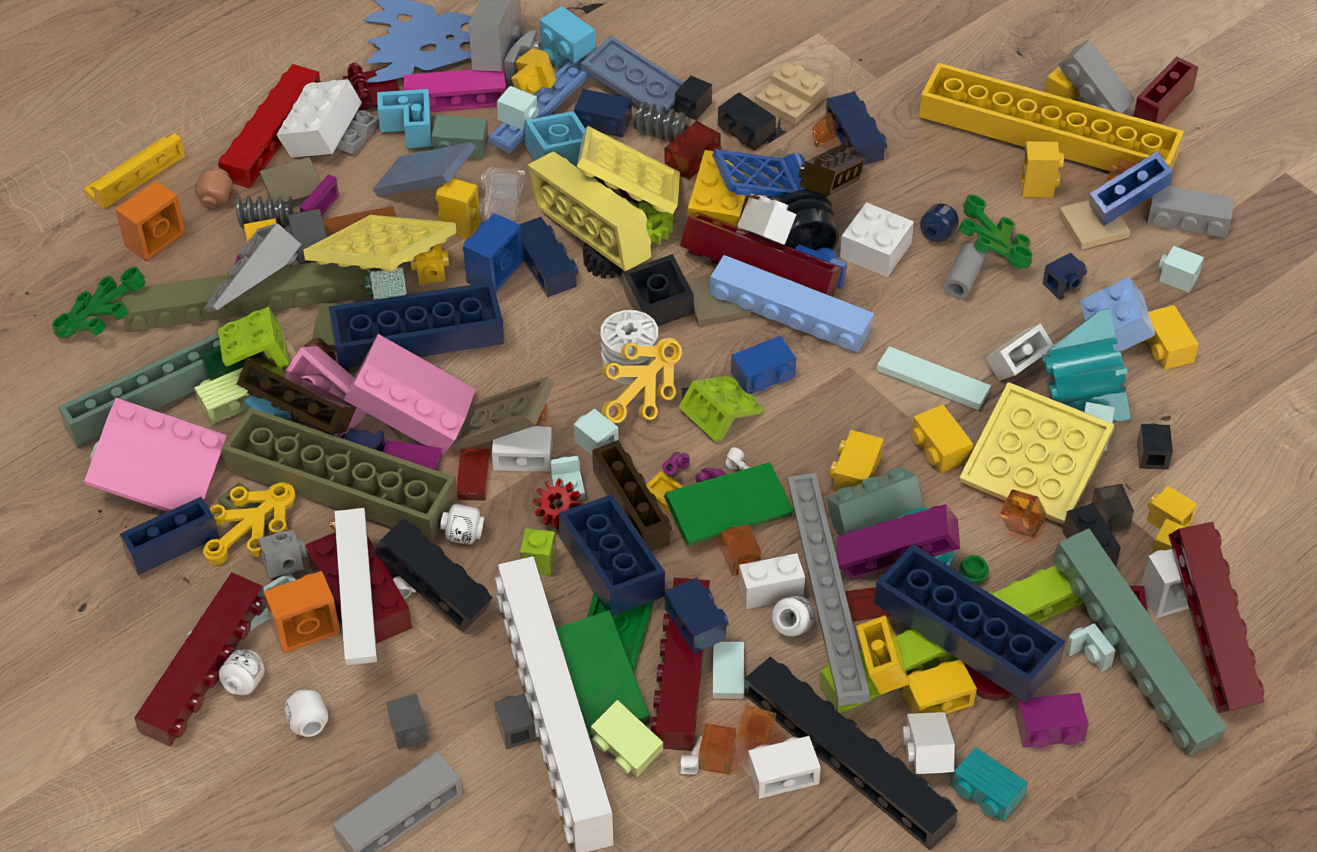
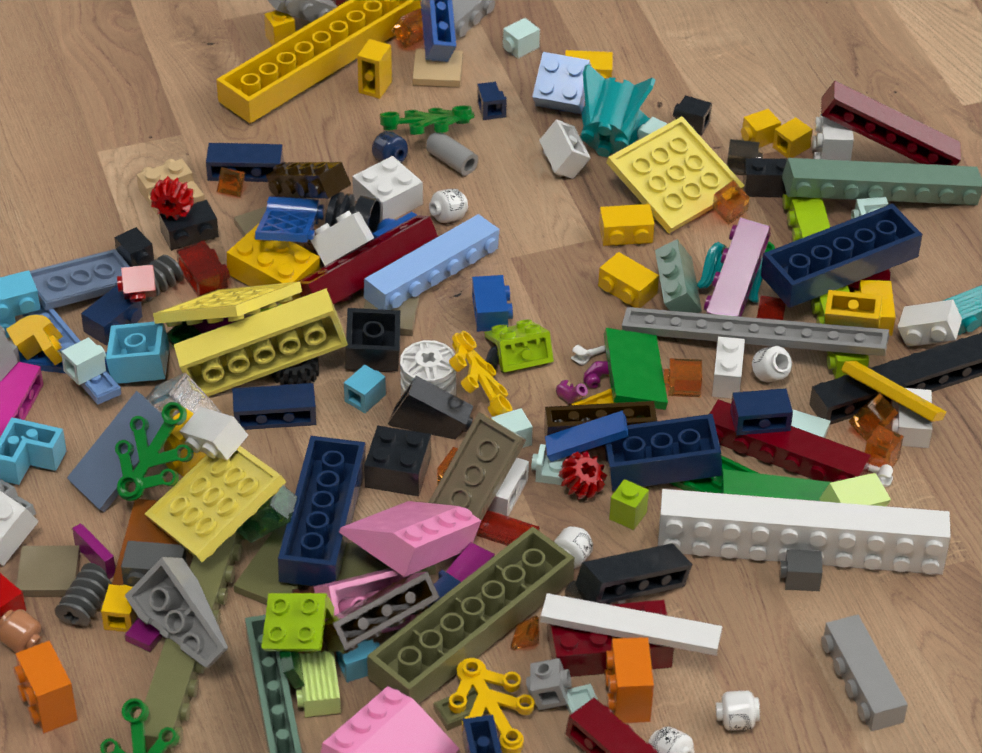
camera: 70 degrees left, 5 degrees down
dark grey brick [386,694,428,749] -> none
sand green brick [431,115,489,159] -> none
blue brick [463,213,523,292] -> none
light aqua tile [877,346,991,411] -> none
magenta brick [1015,693,1089,748] -> none
none -> green plant [115,402,194,501]
none -> brick [117,265,156,302]
none -> red gear [150,176,194,220]
none -> white brick [179,407,248,460]
none -> medium azure brick [344,365,386,413]
none -> black brick [364,425,431,497]
none -> black slope [388,376,473,440]
none -> white head [429,189,468,223]
none -> blue tile [545,411,628,462]
none -> yellow tile [841,361,947,422]

